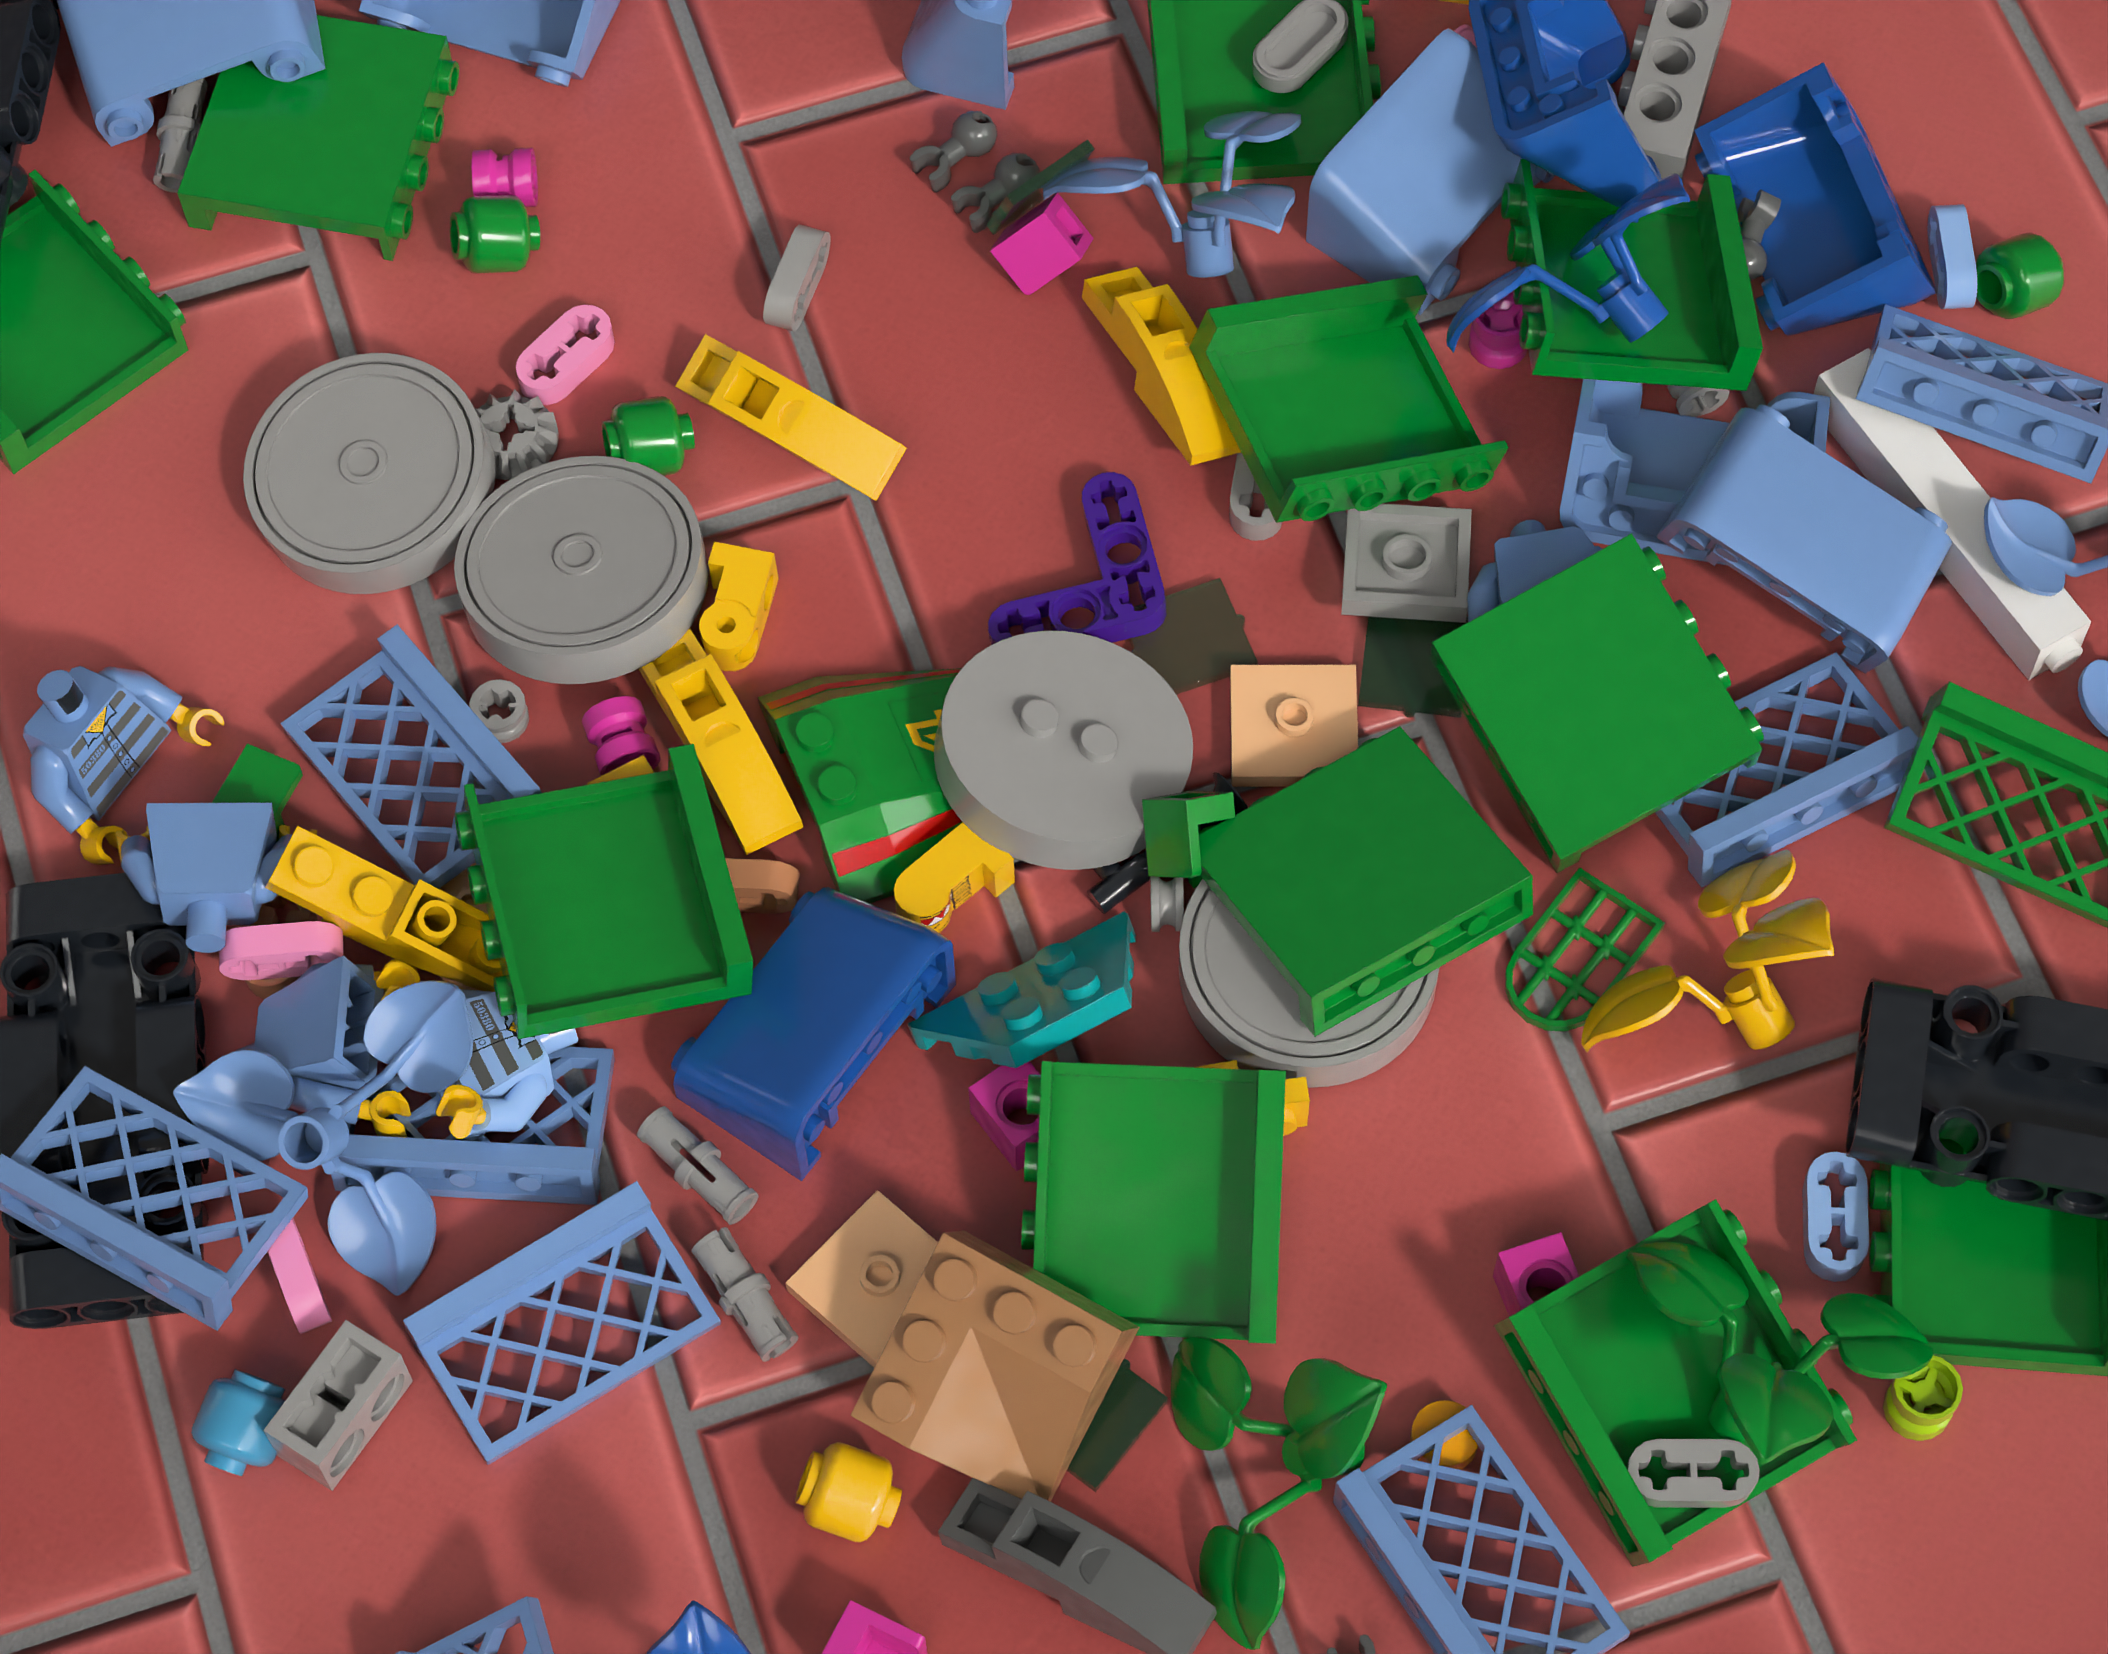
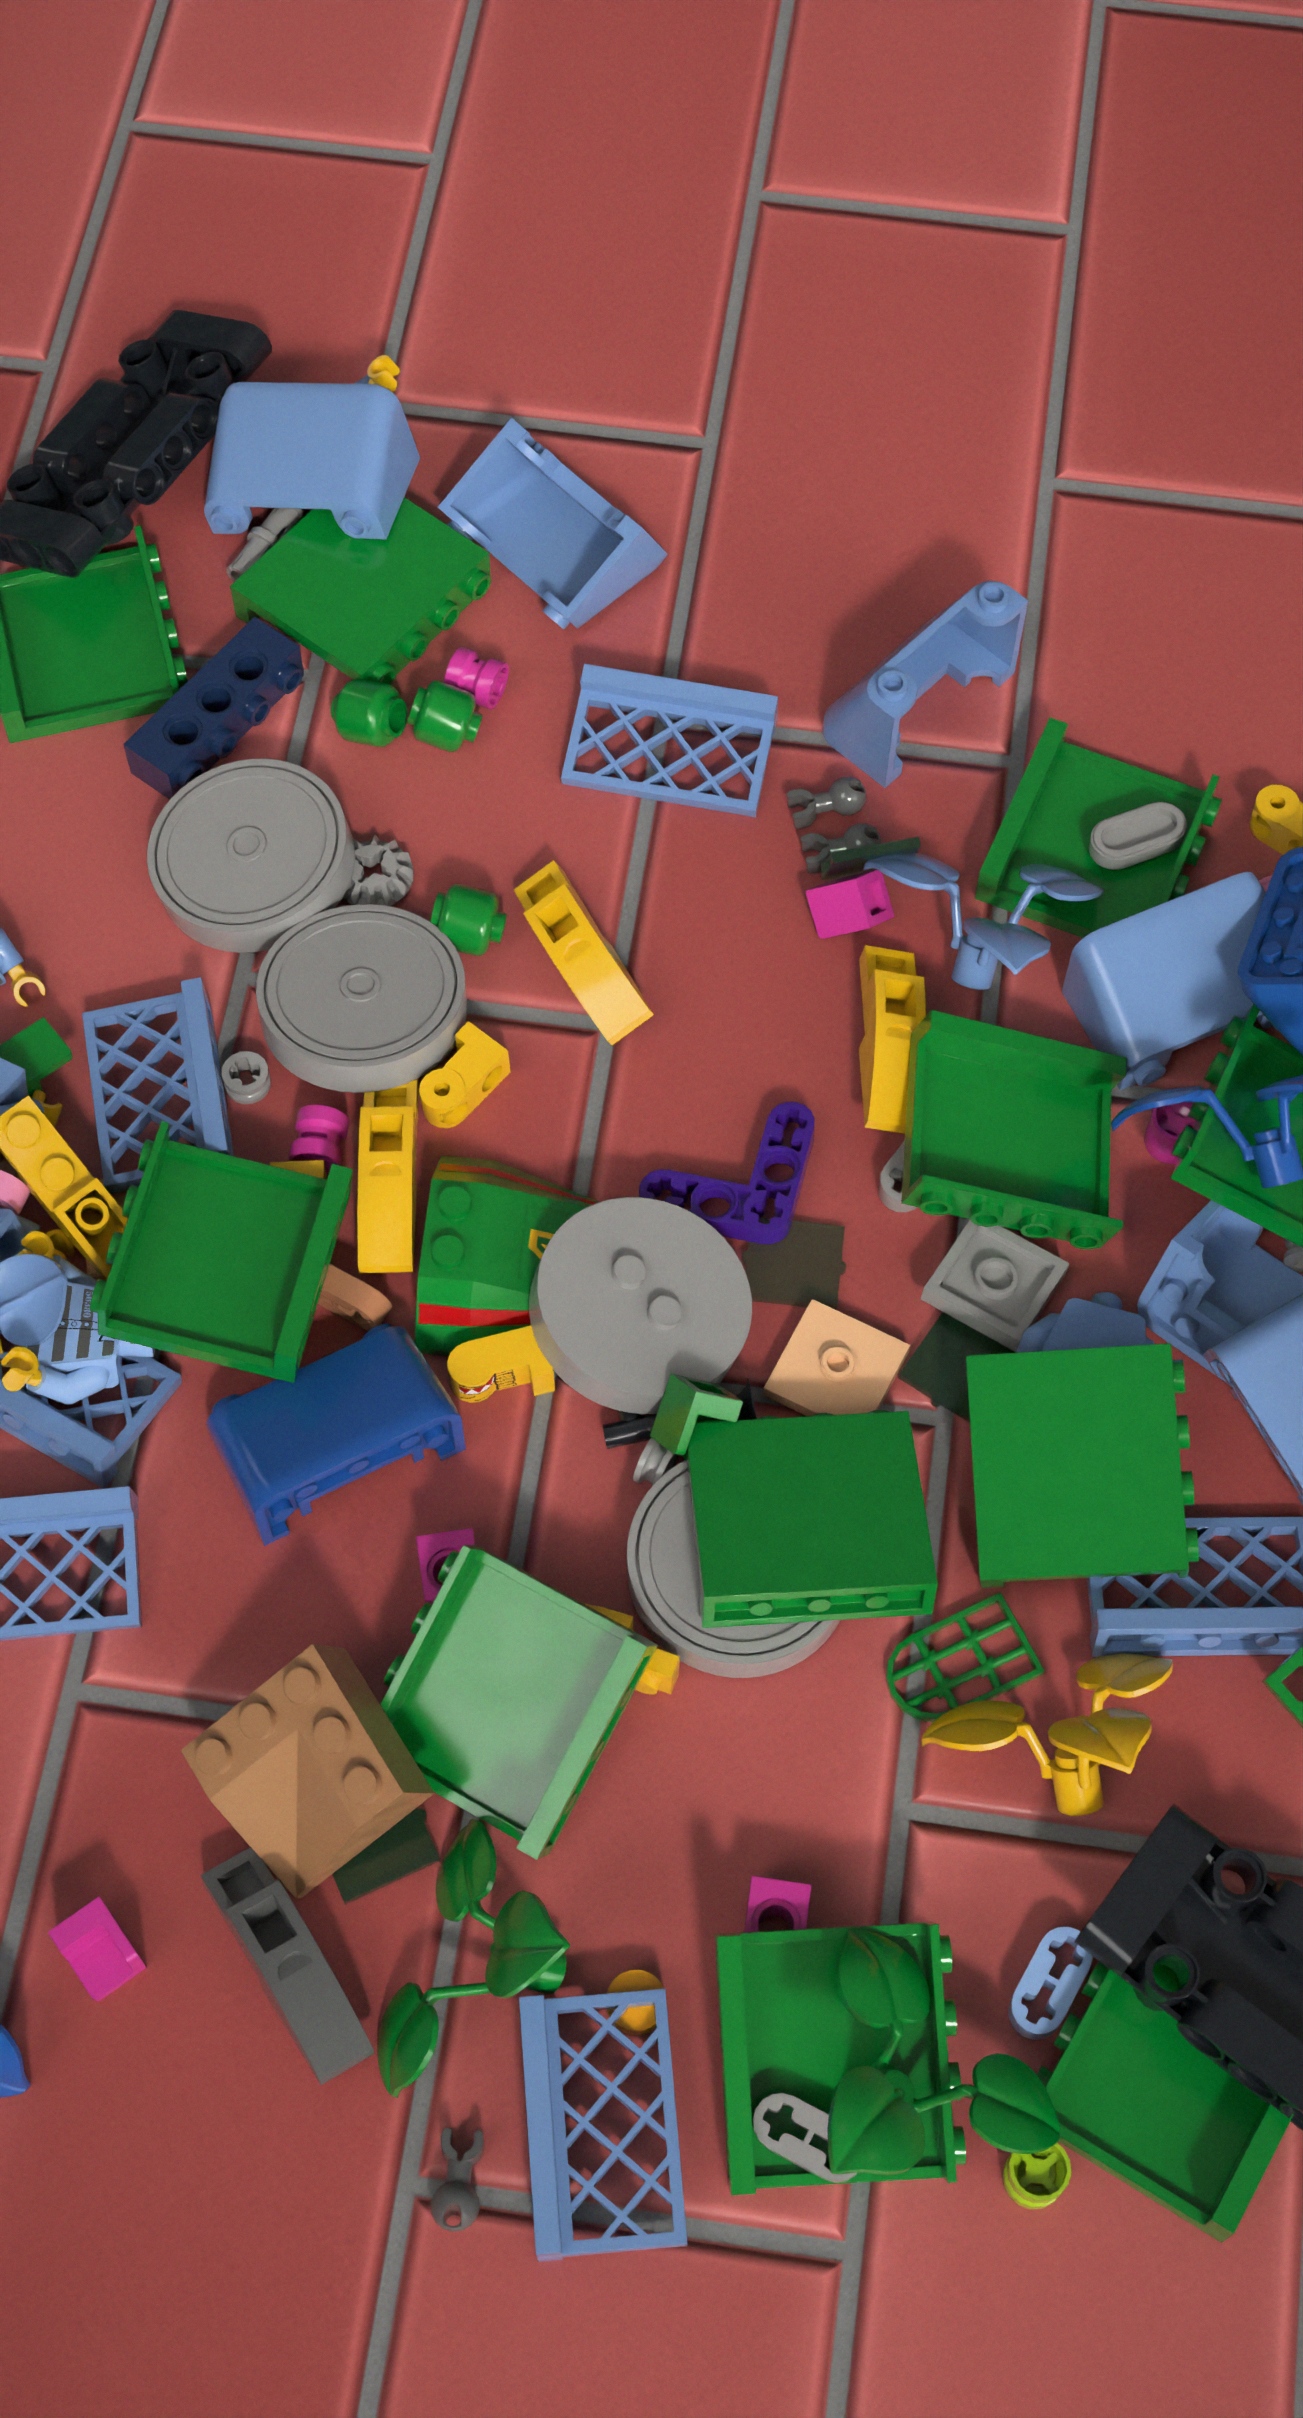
camera: 25 degrees right, 0 degrees up
bright pink beam [516,305,615,405] -> none
light grey pin [637,1106,759,1225] -> none
light grey pin [691,1227,799,1362] -> none
light grey beam [763,224,831,331] -> none
light nougat plate [785,1190,938,1368] -> none
yellow head [795,1442,902,1542] -> none
teal wing [907,911,1136,1068] -> none
none -> dark blue brick [123,617,304,800]
none -> green head [331,679,408,747]
none -> medium blue fence [561,664,778,817]

